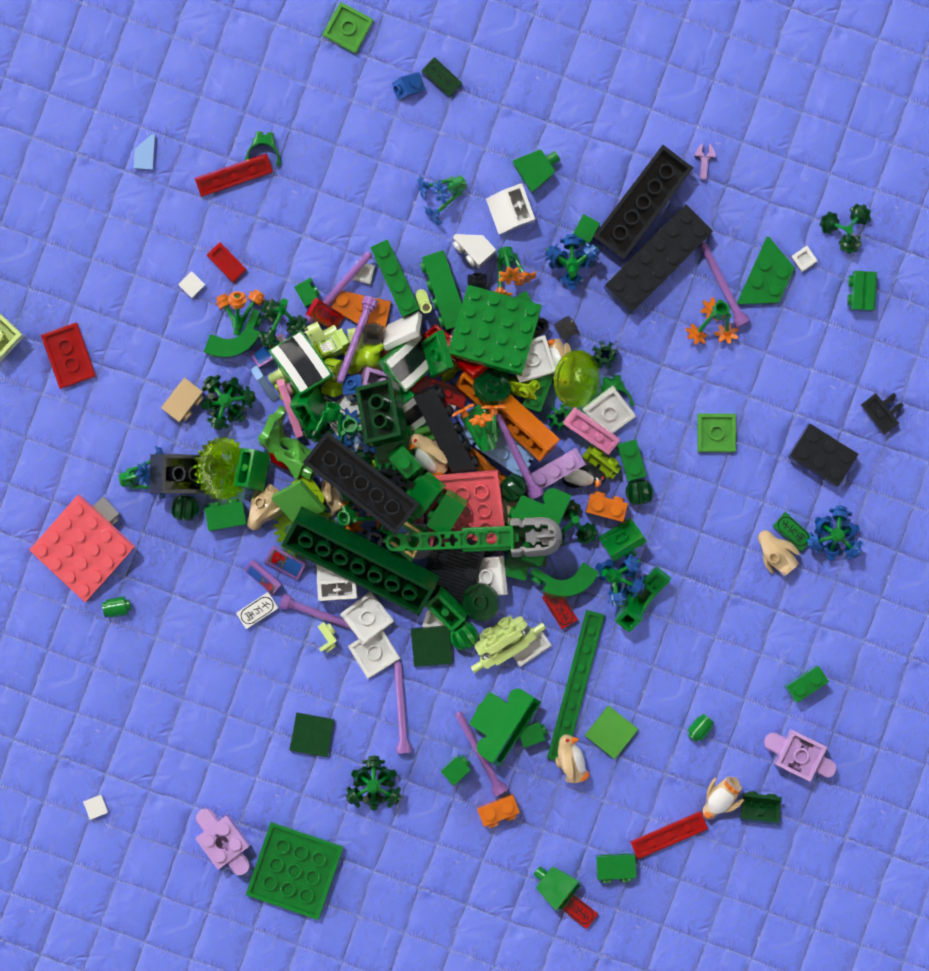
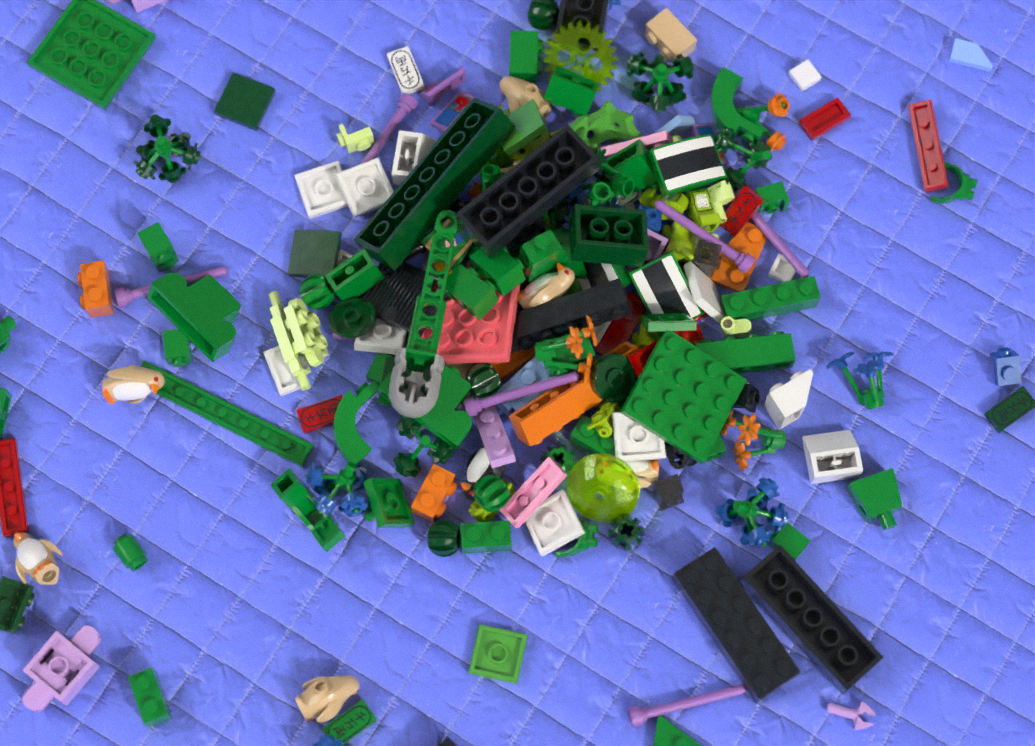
camera: 100 degrees right, 15 degrees down
medium lavender piece [394,661,412,754] -> none
bright green tile [585,705,638,759] -> none
orange plant [685,297,739,345] -> none
none -> green piece [473,475,510,512]

